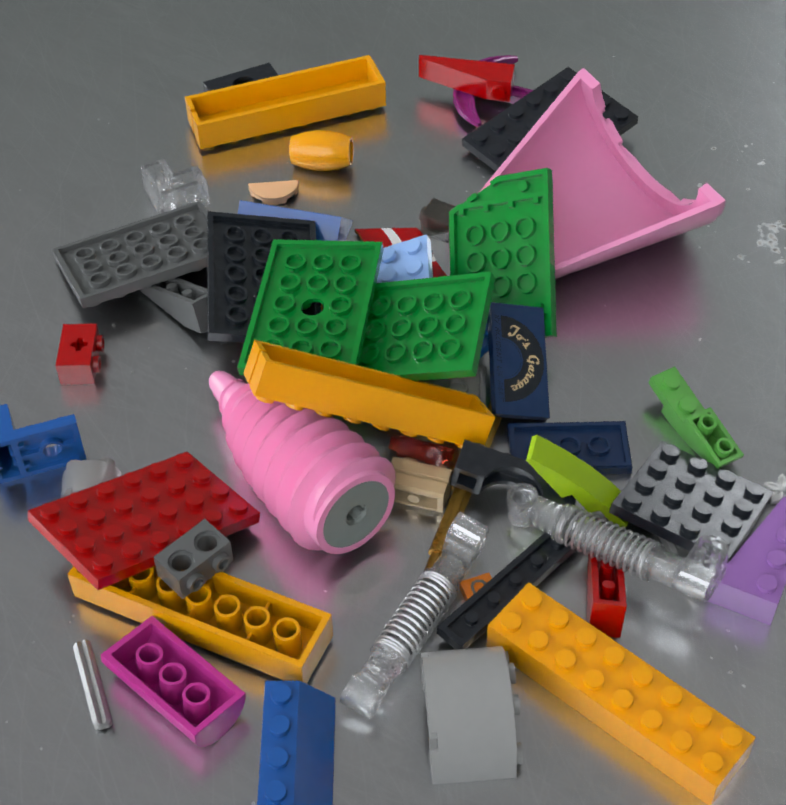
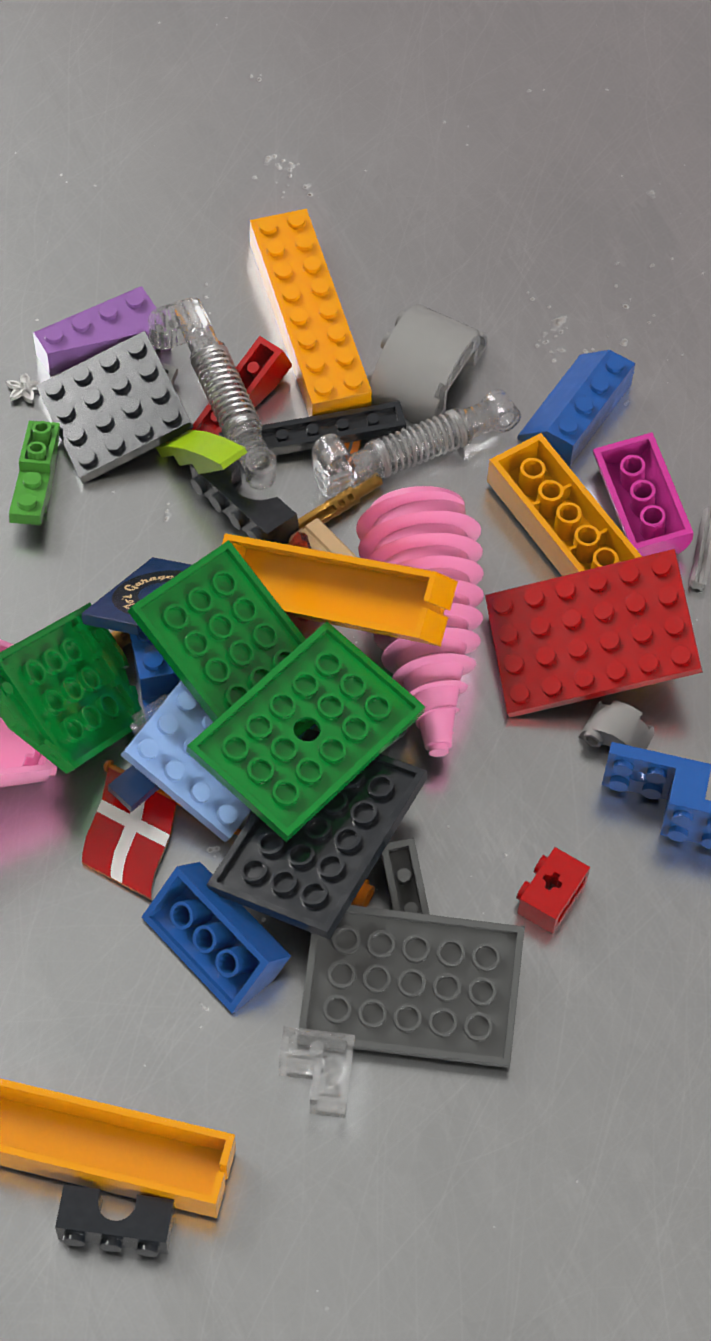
camera: 150 degrees left, 10 degrees up
dark grey brick [153,519,233,599] -> none
light nougat tile [248,180,299,205] -> none
light orange piece [289,130,354,171] -> none
clear smoke brick [419,198,456,243] -> none
dark blue tile [507,421,633,475] -> none

